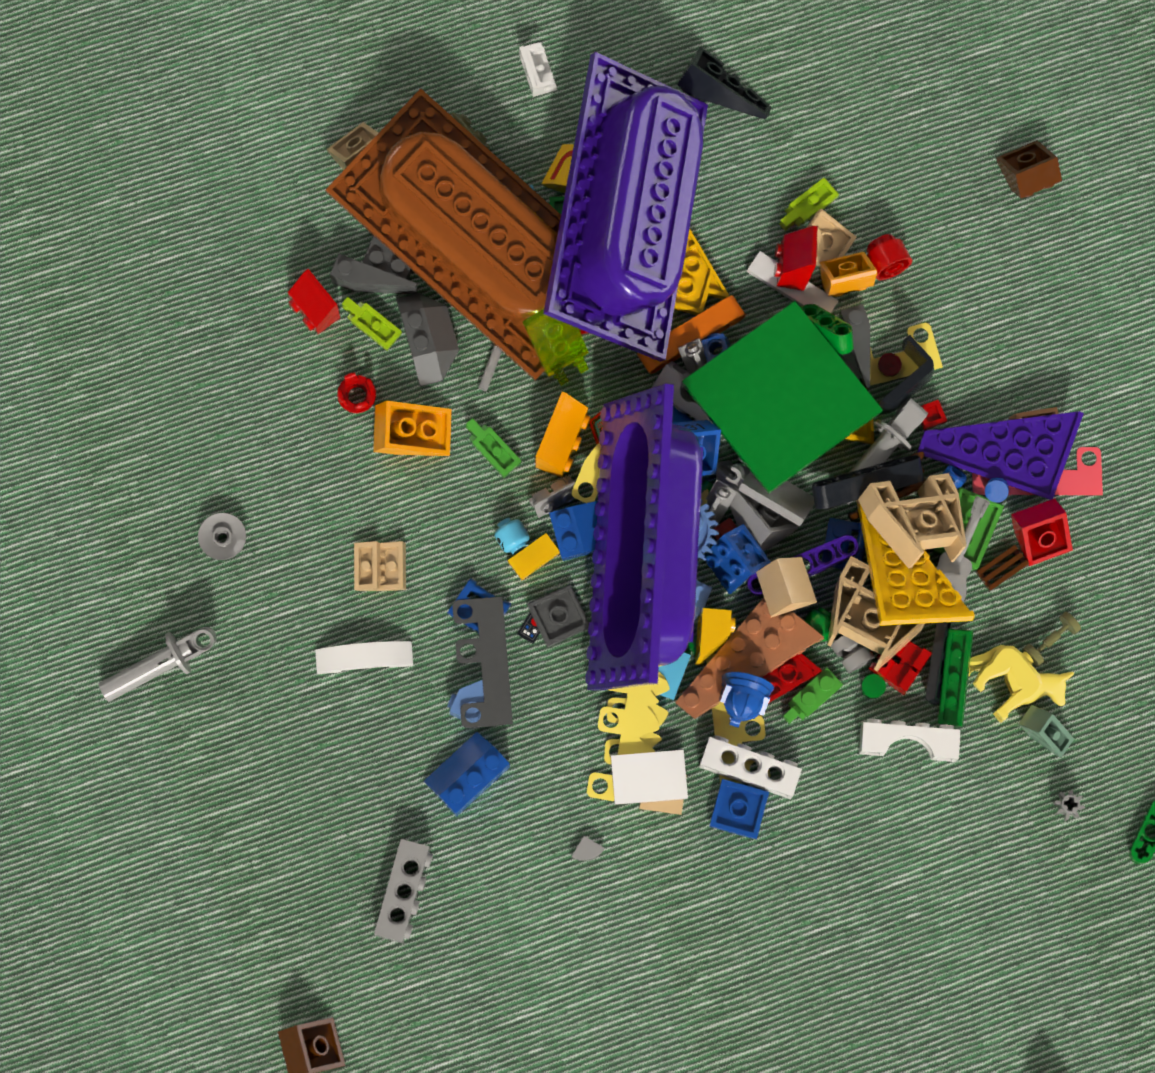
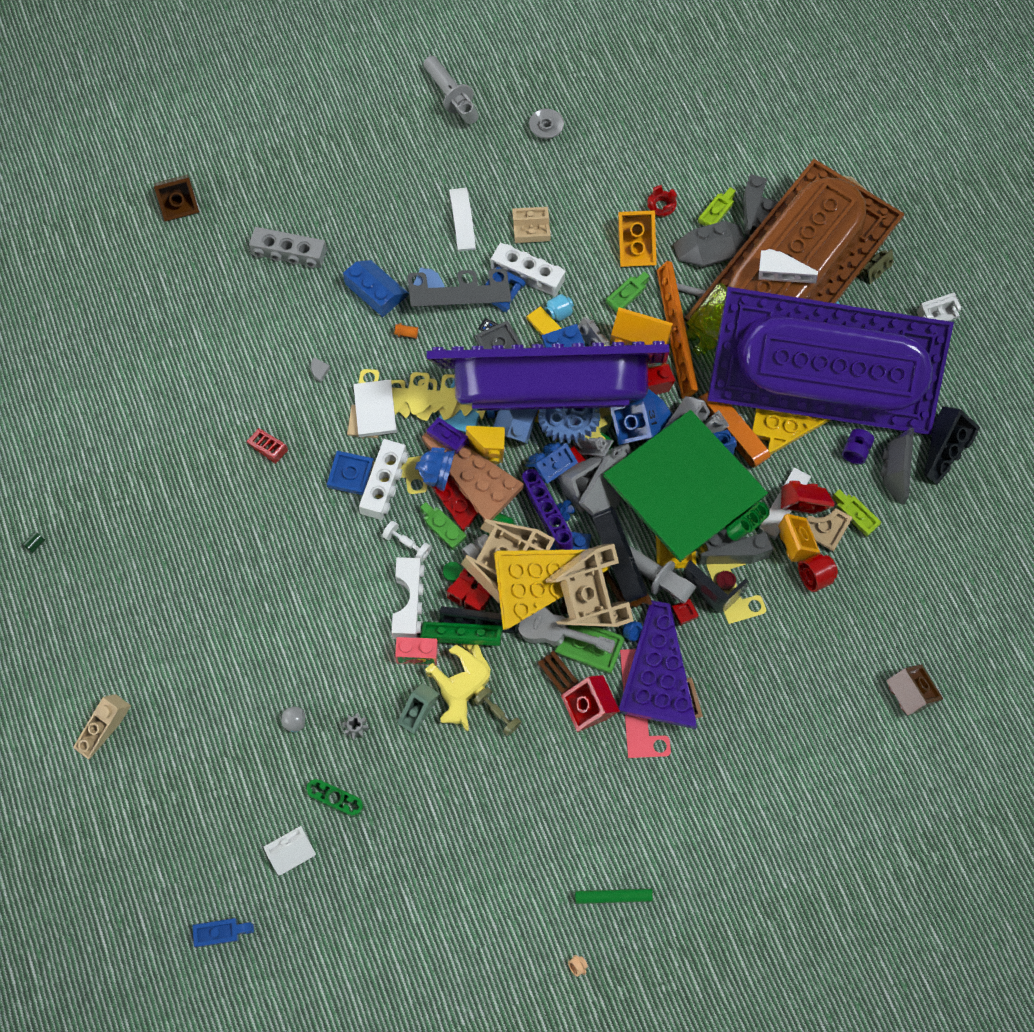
camera: 90 degrees right, 10 degrees down
red slope [288,269,340,334] -> none
tan slope [756,557,817,618] -> none
tile [985,477,1009,503] -> none
none -> red slope [246,428,288,464]
none -> light grey piece [281,706,305,732]
none -> white wheel [382,521,432,562]
none -> orange pin [395,323,418,339]
none -> coral brick [395,637,438,665]
none -> dark purple panel [426,417,469,454]
none -> white brick [491,242,566,297]
none -> blue plant [557,500,575,521]
none -> orange tile [656,261,698,399]
none -> white slope [758,249,818,283]
none -> dark purple wheel [842,429,875,464]
none -> dark grey wedge [880,428,914,504]

